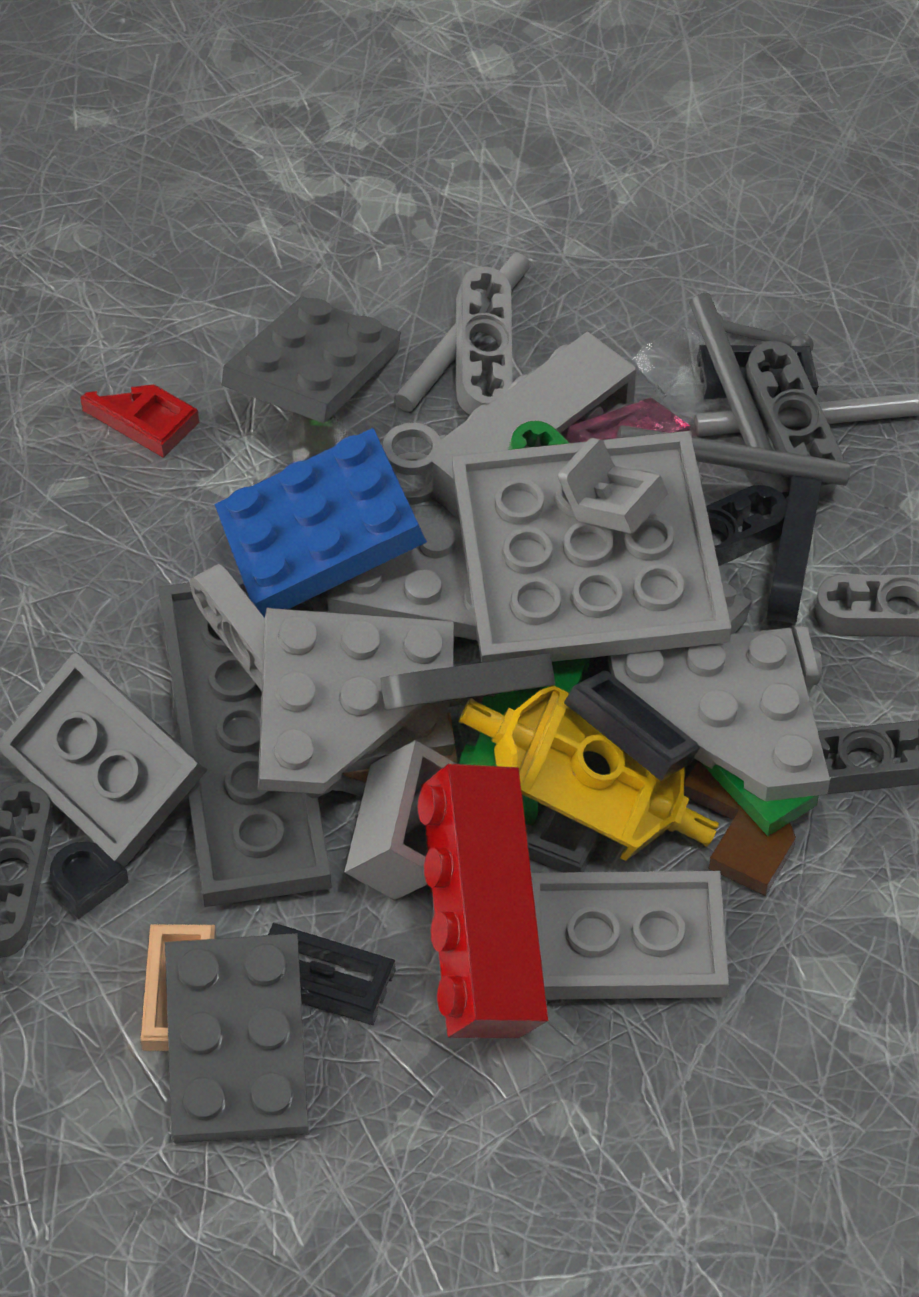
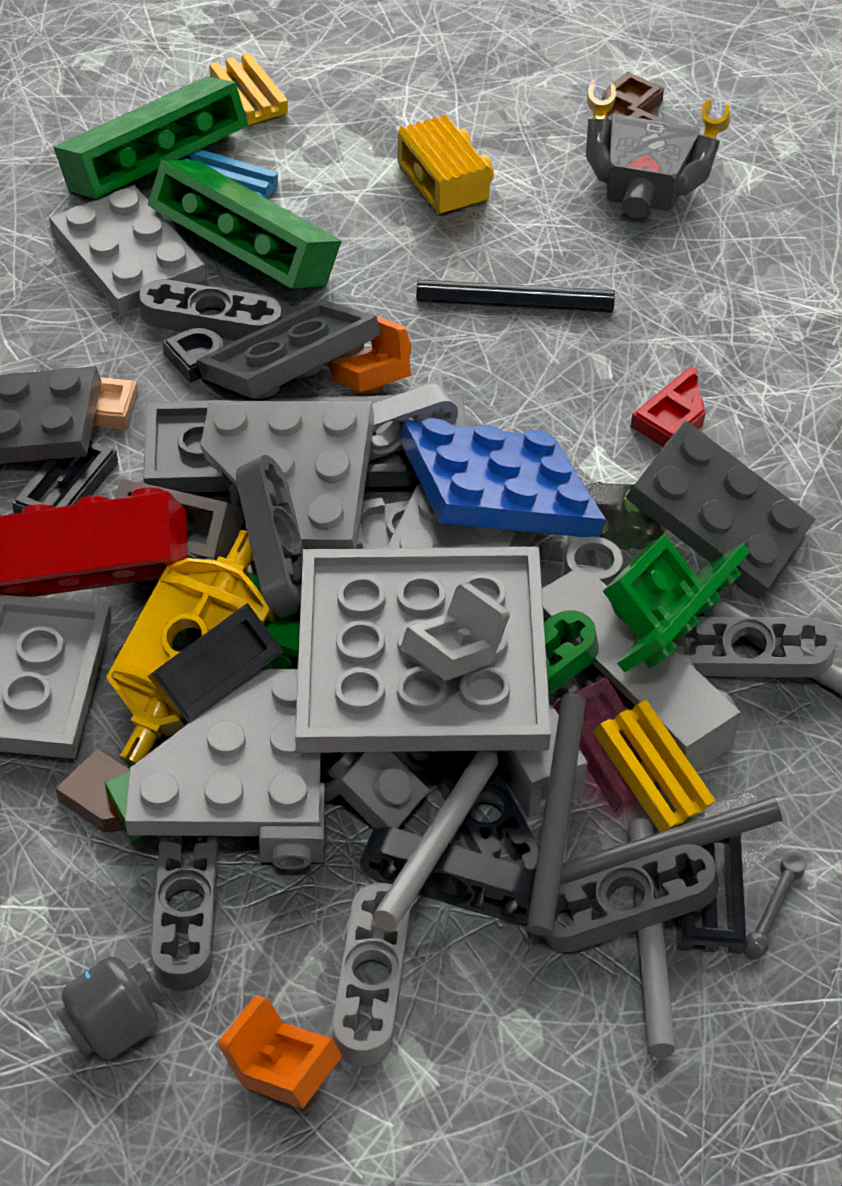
camera: 95 degrees right, 5 degrees down
none -> orange bracket [329,317,411,395]
none -> light grey bar [373,750,498,931]
none -> yellow tile [593,699,716,832]
none -> green bracket [602,534,750,672]

